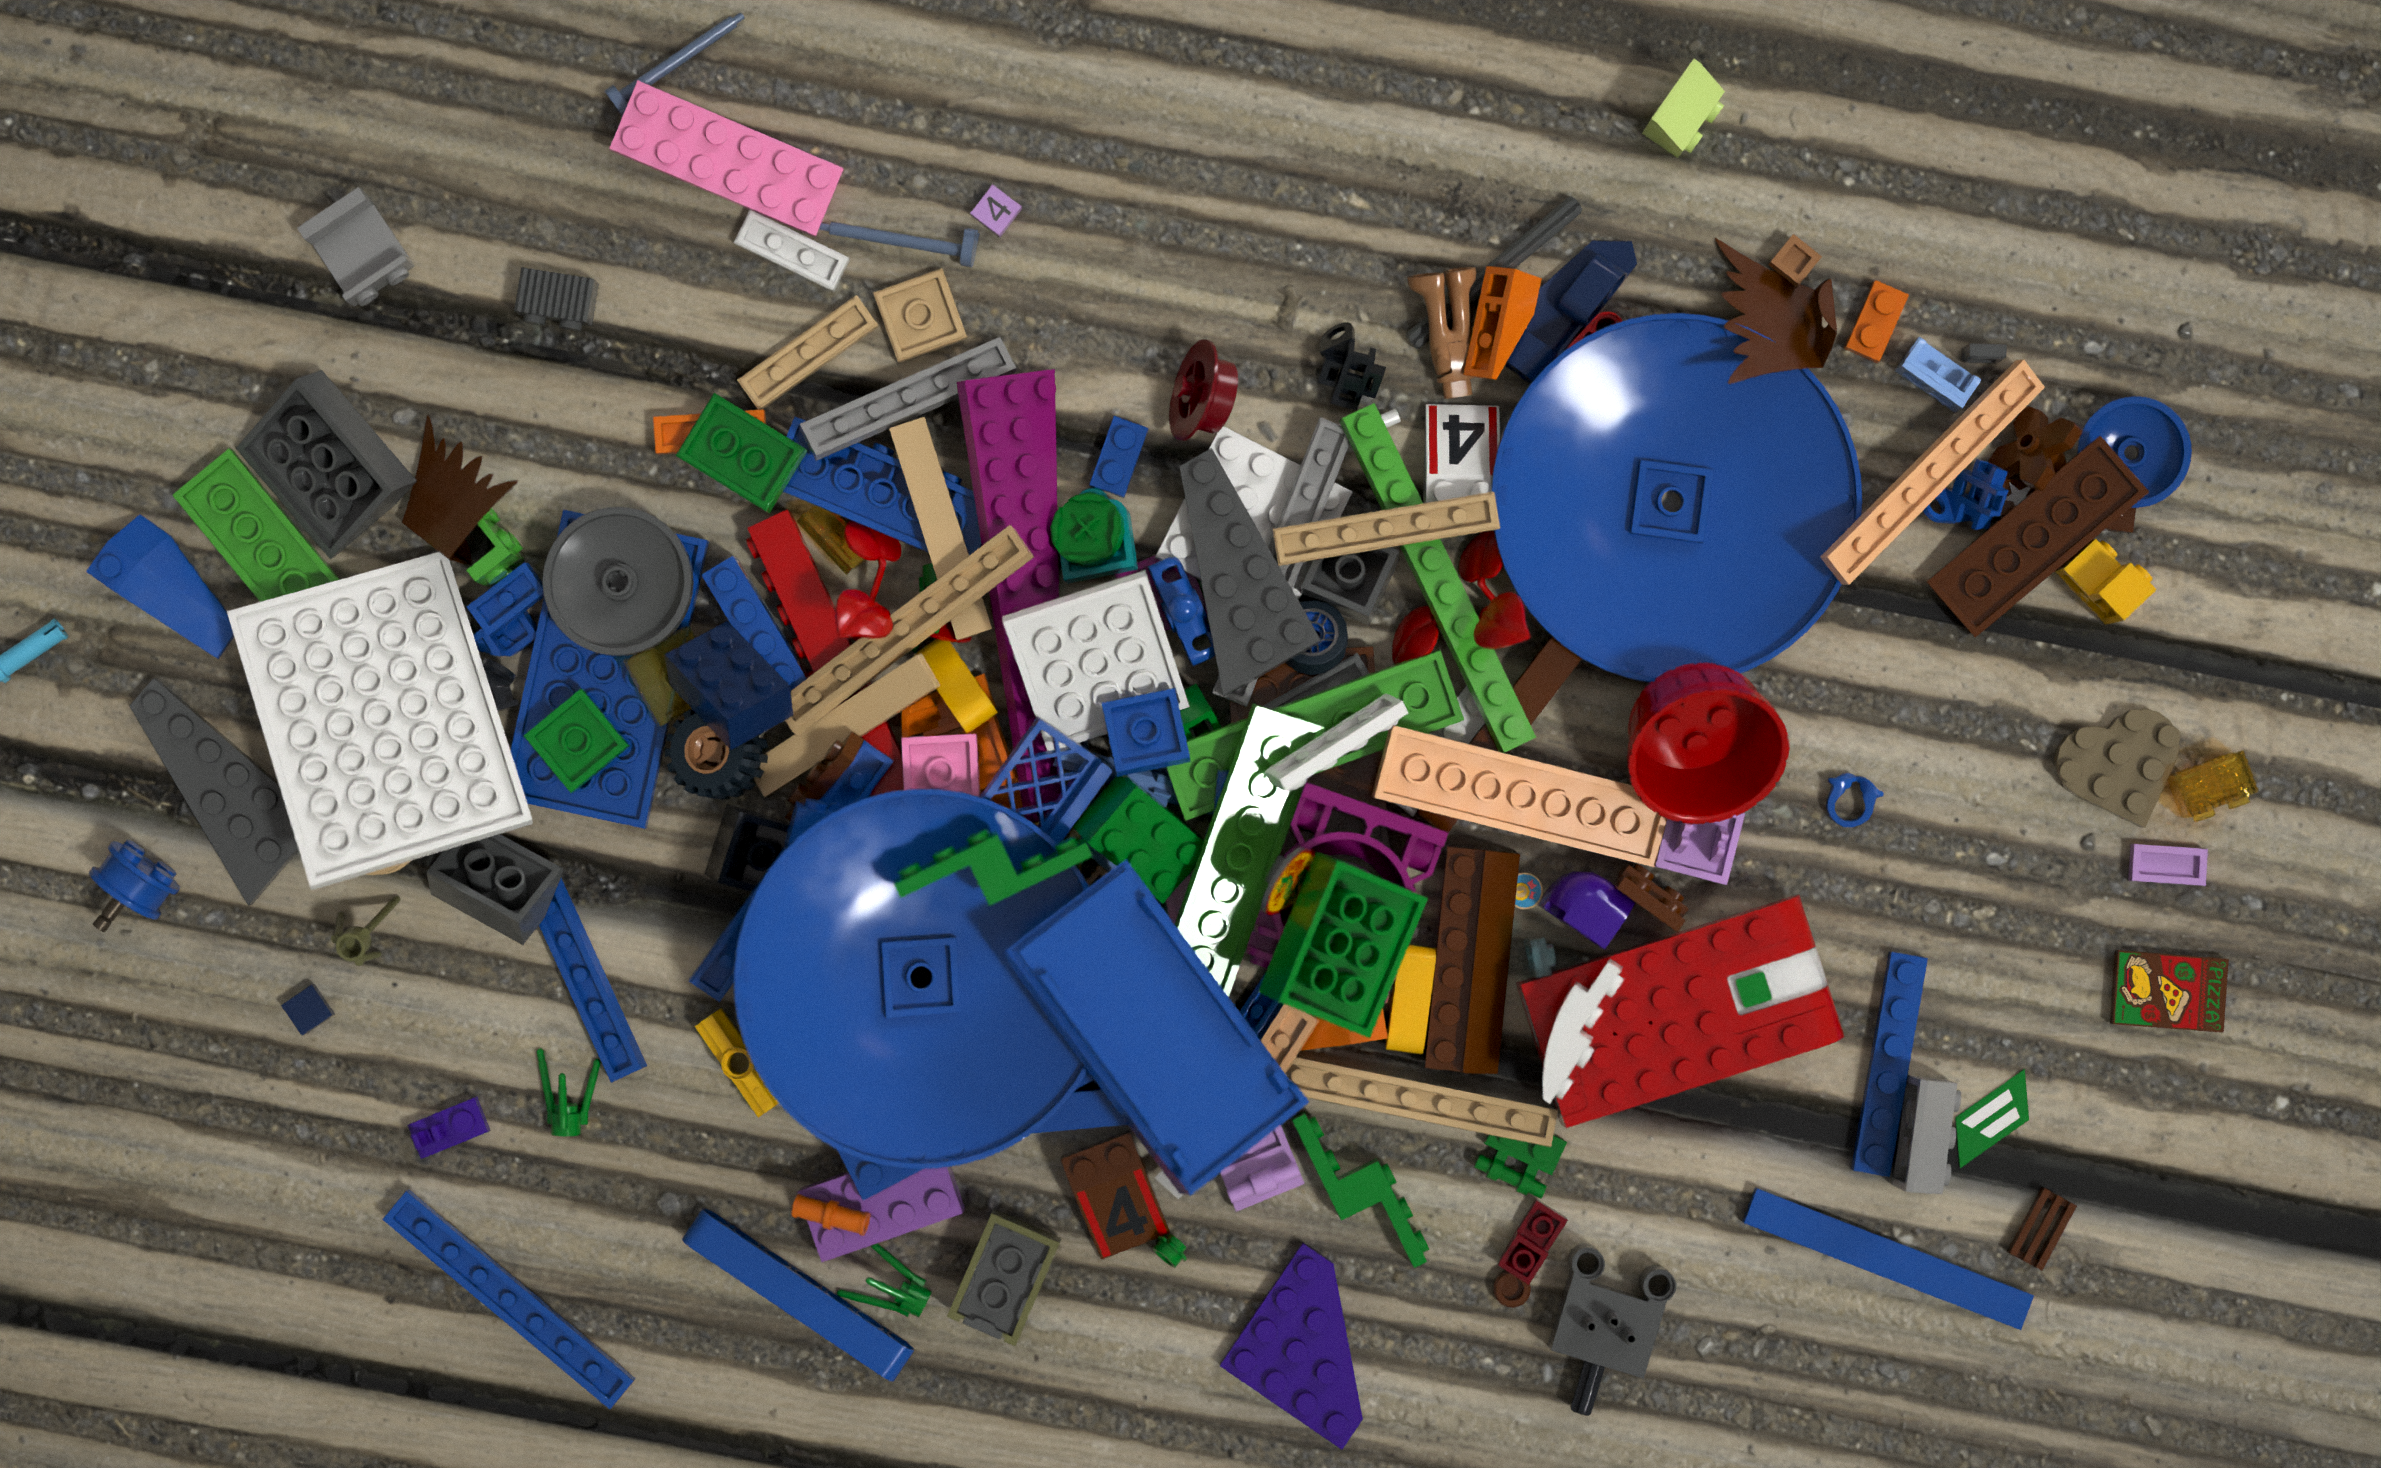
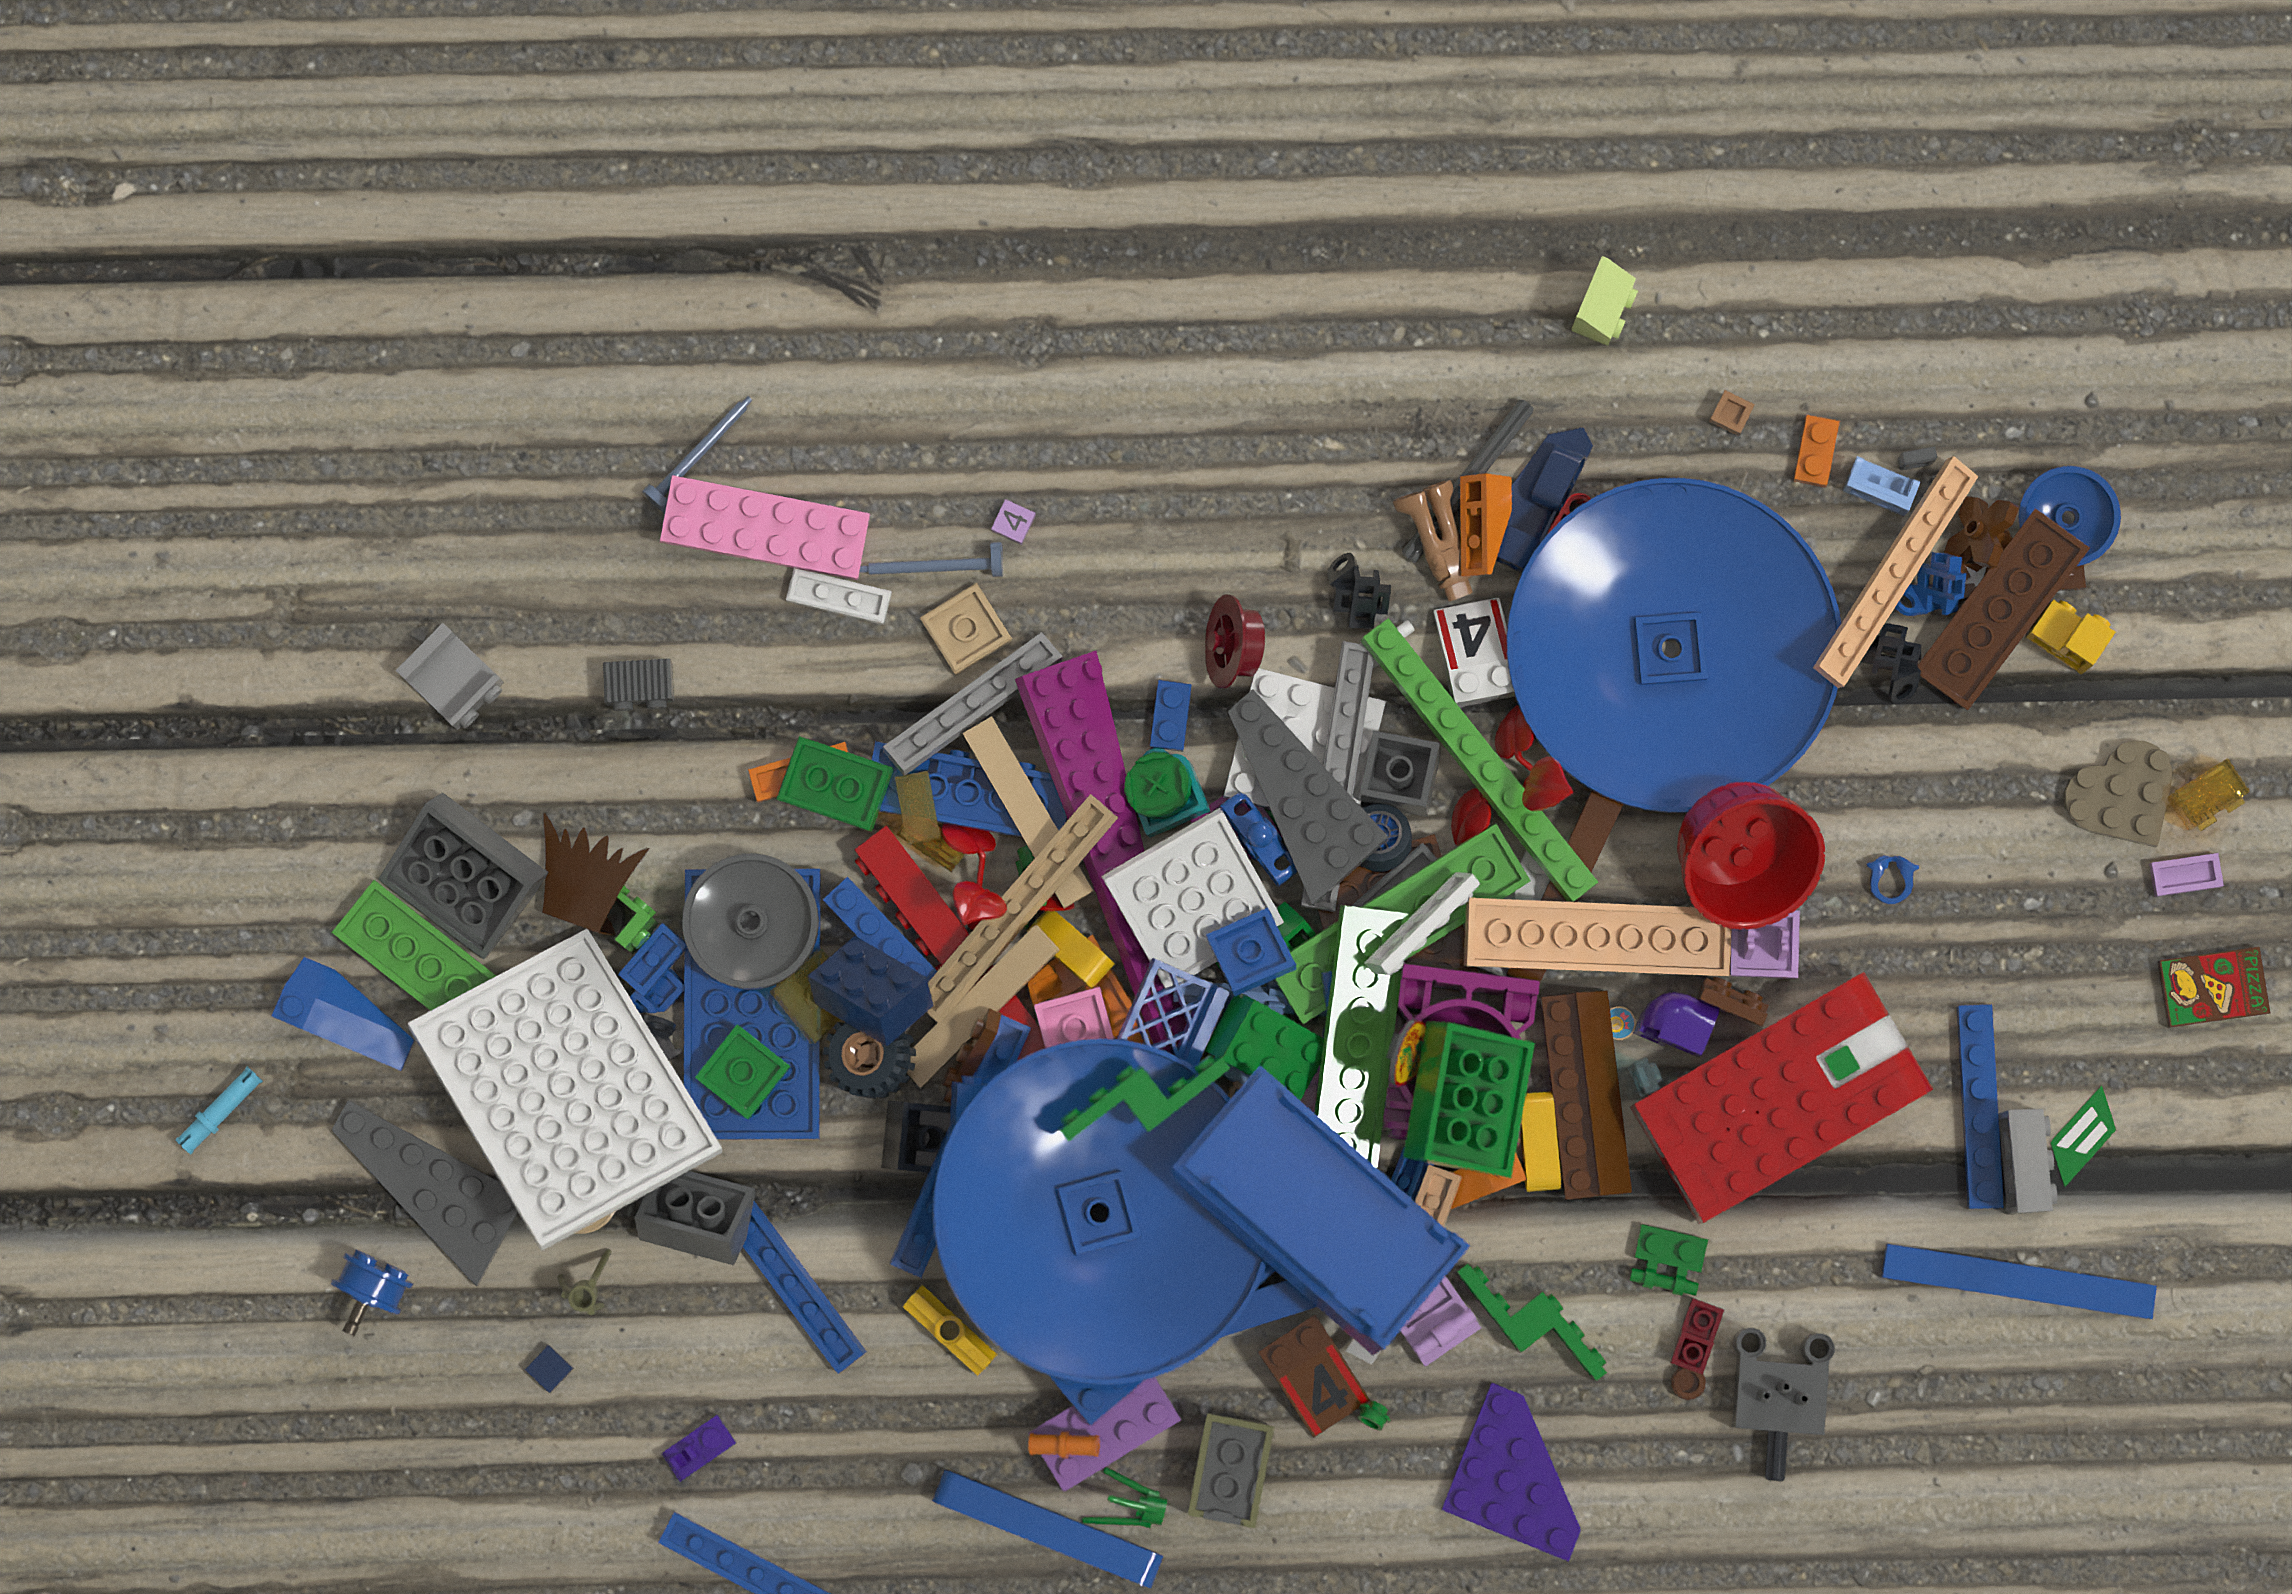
camera: 15 degrees left, 5 degrees down
green plant [537,1048,601,1137] -> none
tan tile [737,295,879,410] -> none
tan tile [1273,492,1500,566] -> none
tan plate [1286,1057,1558,1147] -> none
white slope [1543,959,1624,1104] -> none
reddish brown piece [1715,238,1837,384] -> none
reddish brown tile [2007,1187,2077,1271] -> none
none -> clear yellow plate [895,771,941,844]
none -> black piece [1860,622,1922,704]

